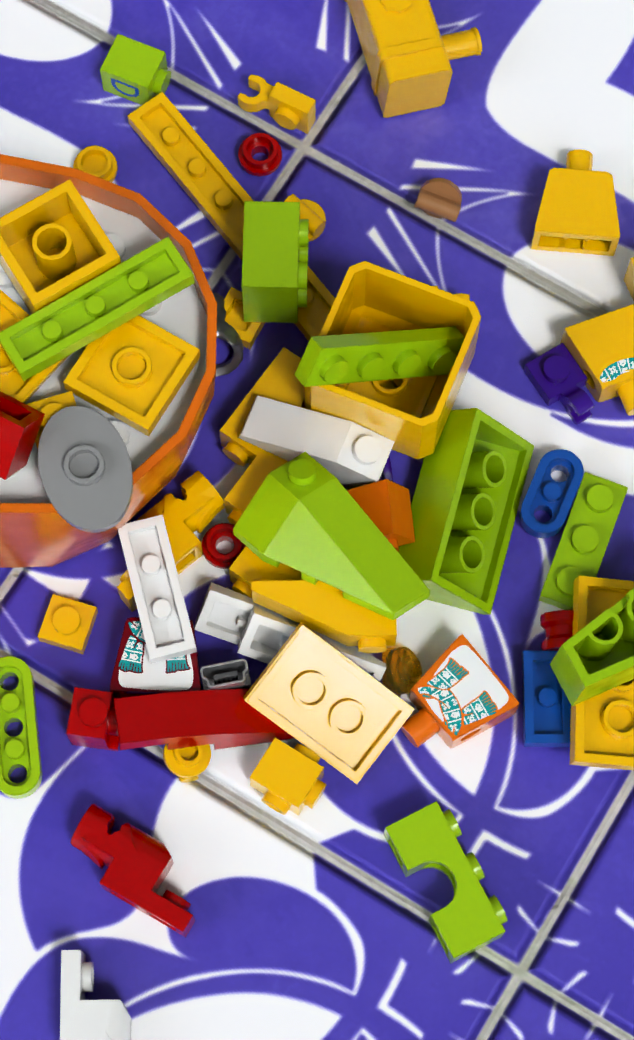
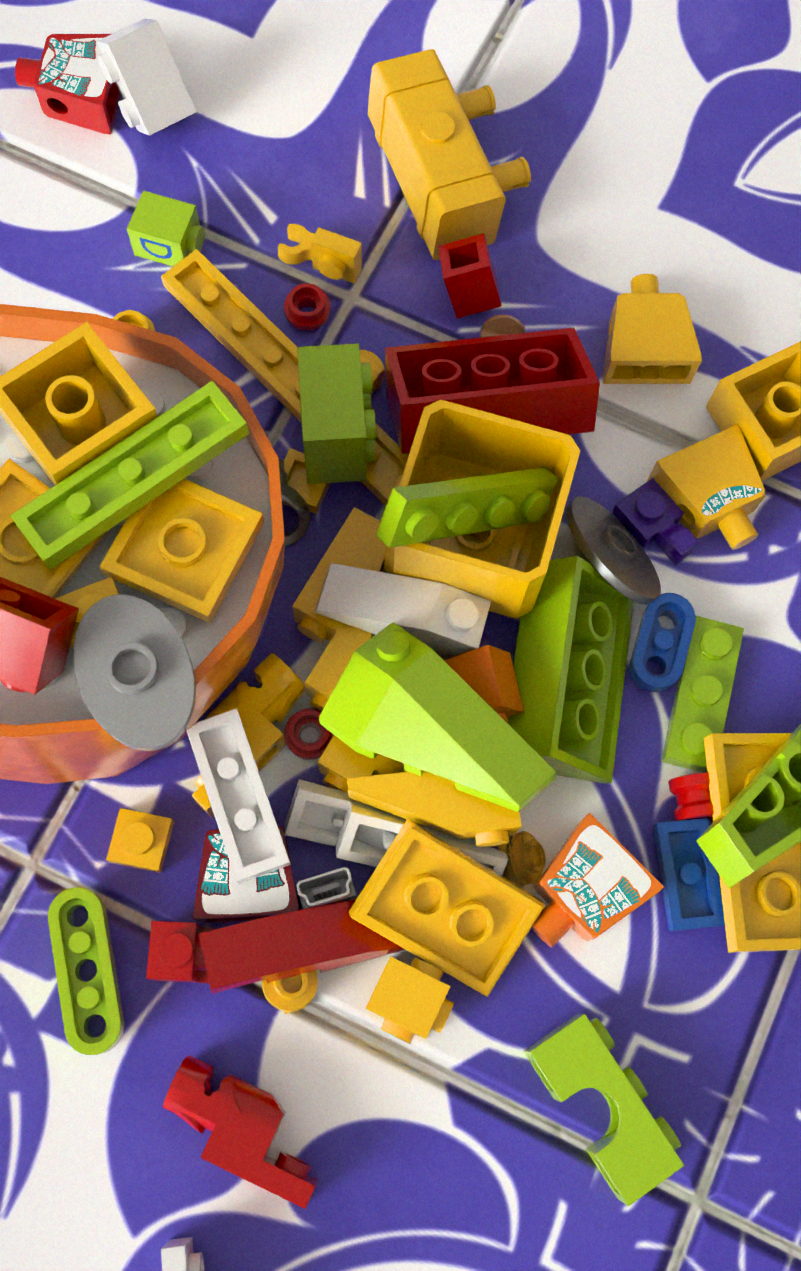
camera: 10 degrees left, 0 degrees up
none -> red brick [385,328,600,454]
none -> red brick [438,233,502,319]
none -> flat silver piece [565,496,661,605]

